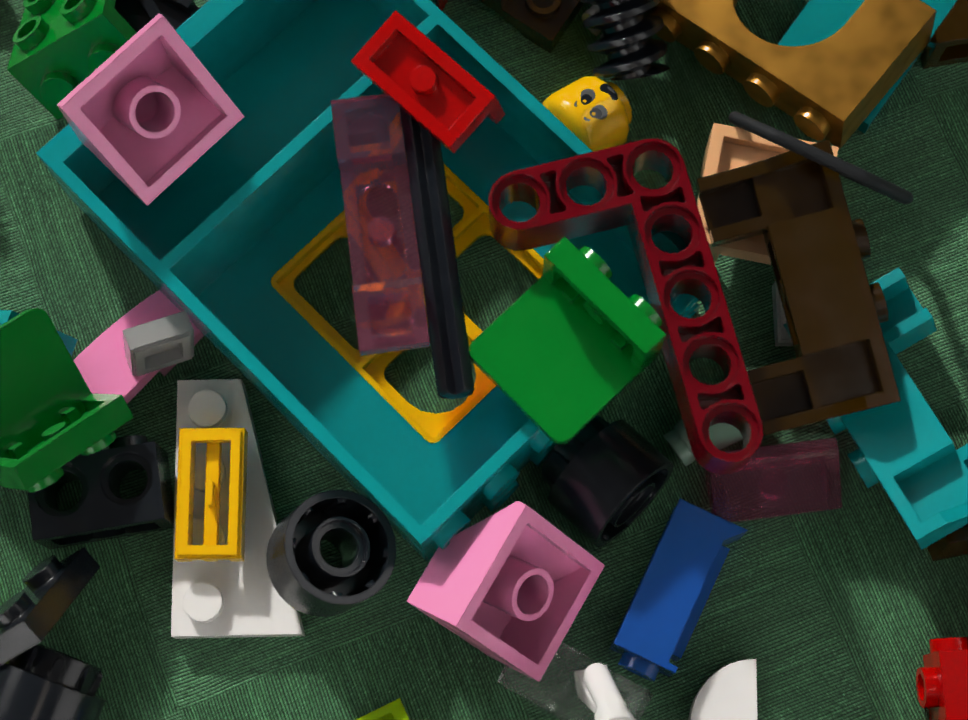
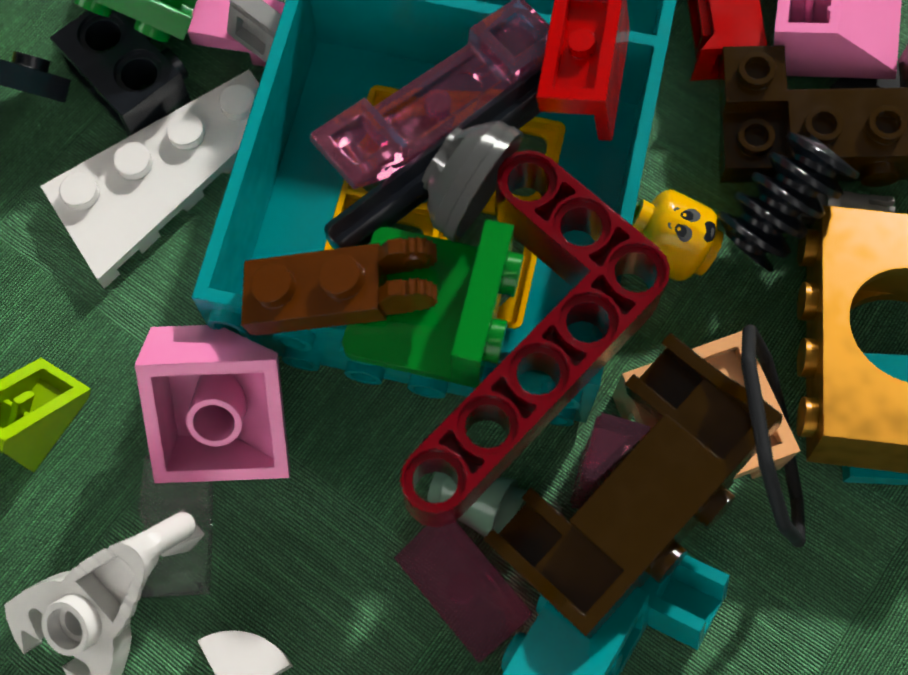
camera: 55 degrees right, 5 degrees down
yellow tile [174,428,248,562] -> none
black piece [266,490,396,617] -> none
black piece [542,416,674,548] -> none
blue window [609,499,748,682] -> none
none -> reddish brown hinge [241,237,437,336]
none -> dark grey piece [422,121,524,243]
none -> clear pink slope [569,413,651,509]

